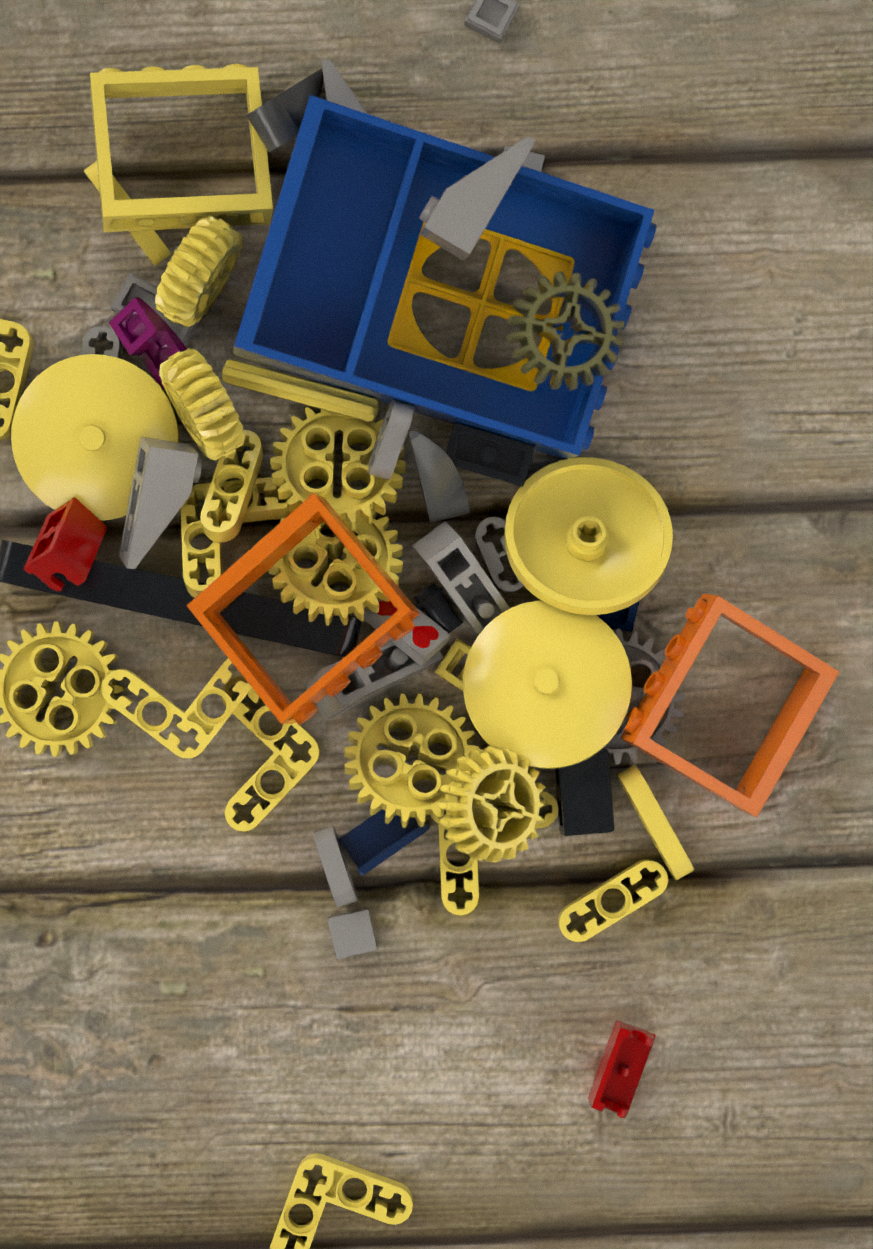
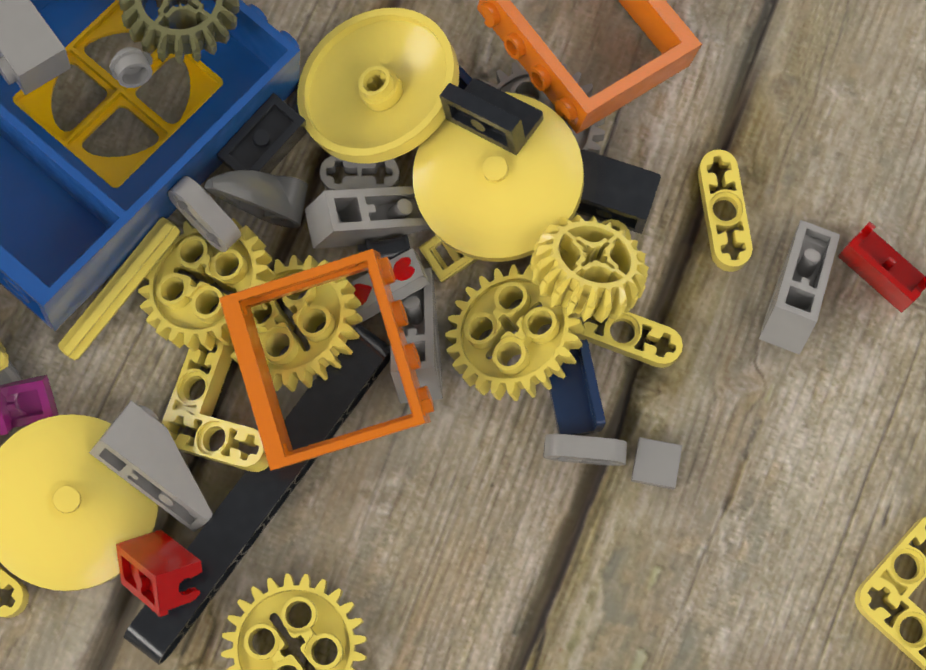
camera: 65 degrees left, 10 degrees down
light yellow beam [101,658,252,759] -> none
light yellow gear [159,348,245,461] -> none
light yellow beam [200,430,263,543] -> none
light yellow beam [222,676,321,832] -> none
light yellow beam [617,765,694,880] -> none
none -> light grey plate [109,47,152,88]
none -> black panel [439,78,544,156]
none -> light grey slope [759,220,840,354]

